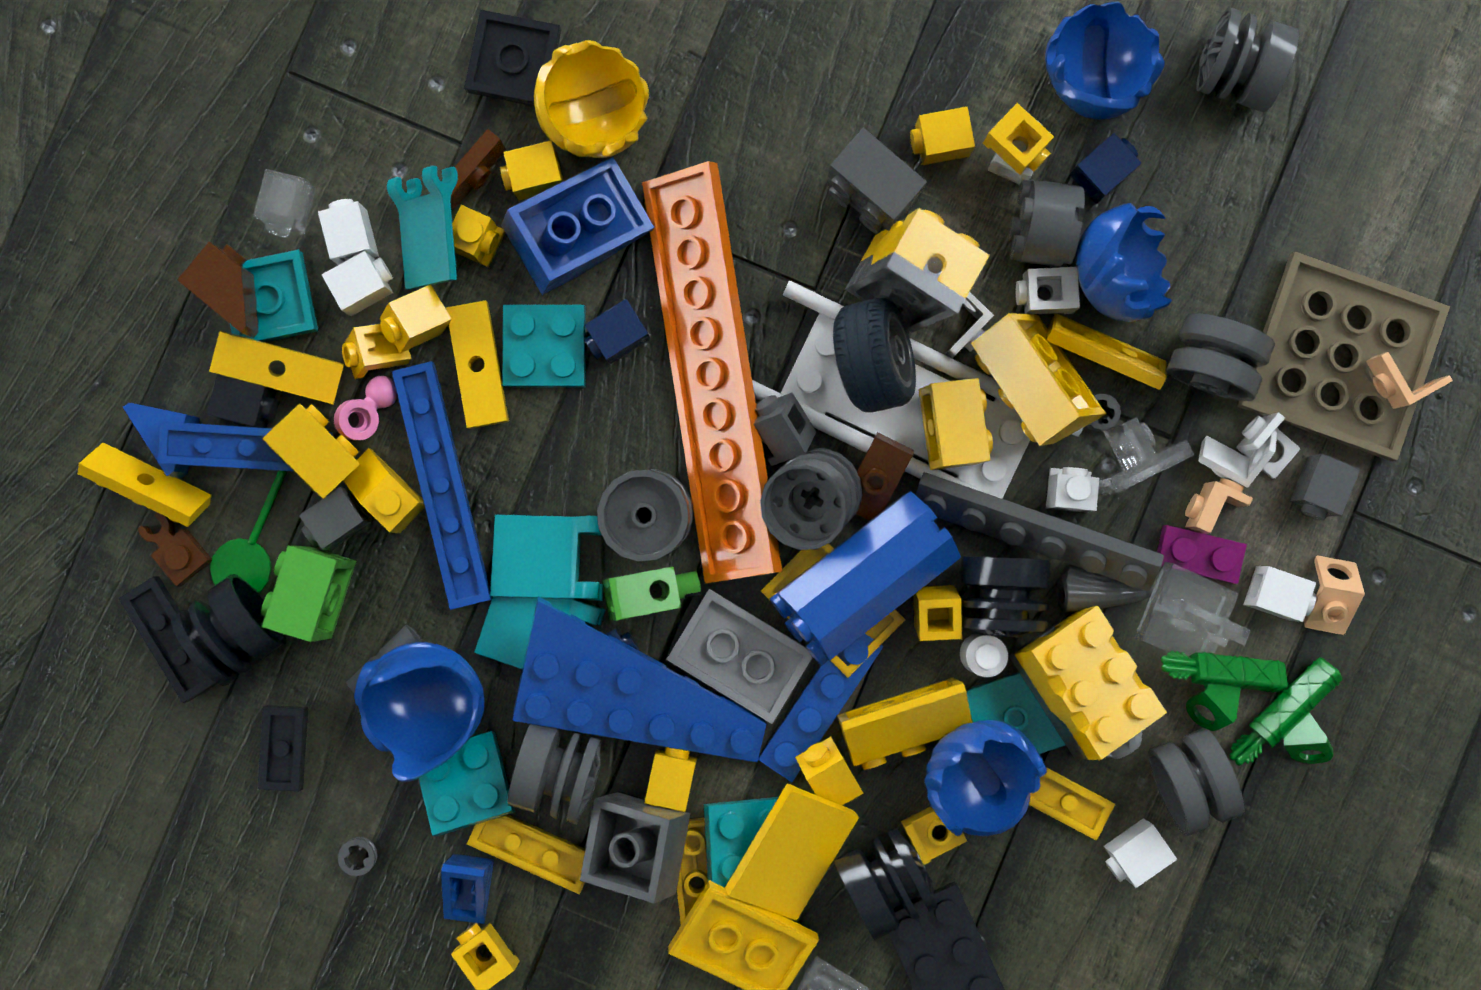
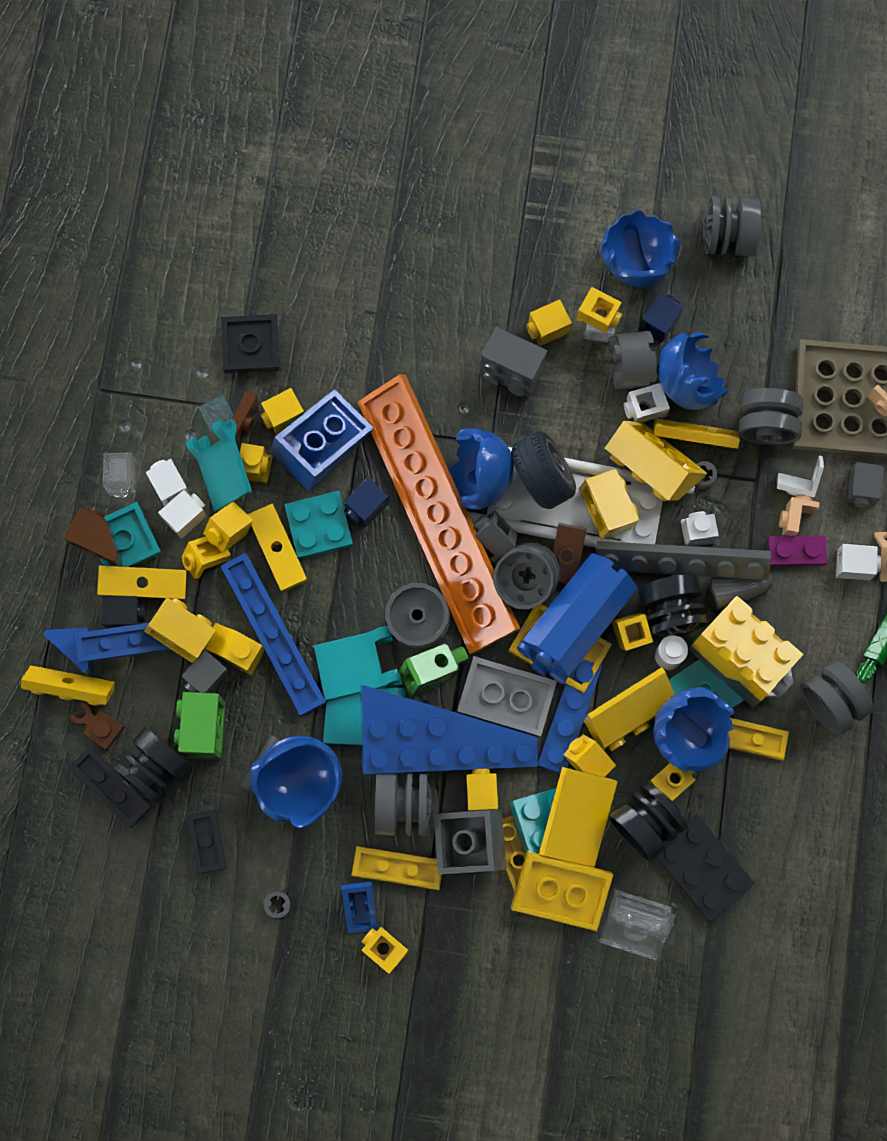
camera: 20 degrees left, 10 degrees down
green piece [210,470,286,593] -> none
bright pink plate [334,376,398,440] -> none
teal plate [419,731,515,837] -> none
yellow piece [534,40,649,158] -> none
piece [845,208,990,333] -> none
white bracket [945,292,994,358] -> none
clear bracket [1098,417,1194,496] -> none
white brick [1103,818,1177,888] -> none
clear bracket [1134,562,1251,657] -> none
green piece [1160,651,1288,731] -> none
white bracket [1236,412,1300,479] -> none
none -> clear light blue tile [198,395,234,434]
none -> blue piece [448,428,514,510]

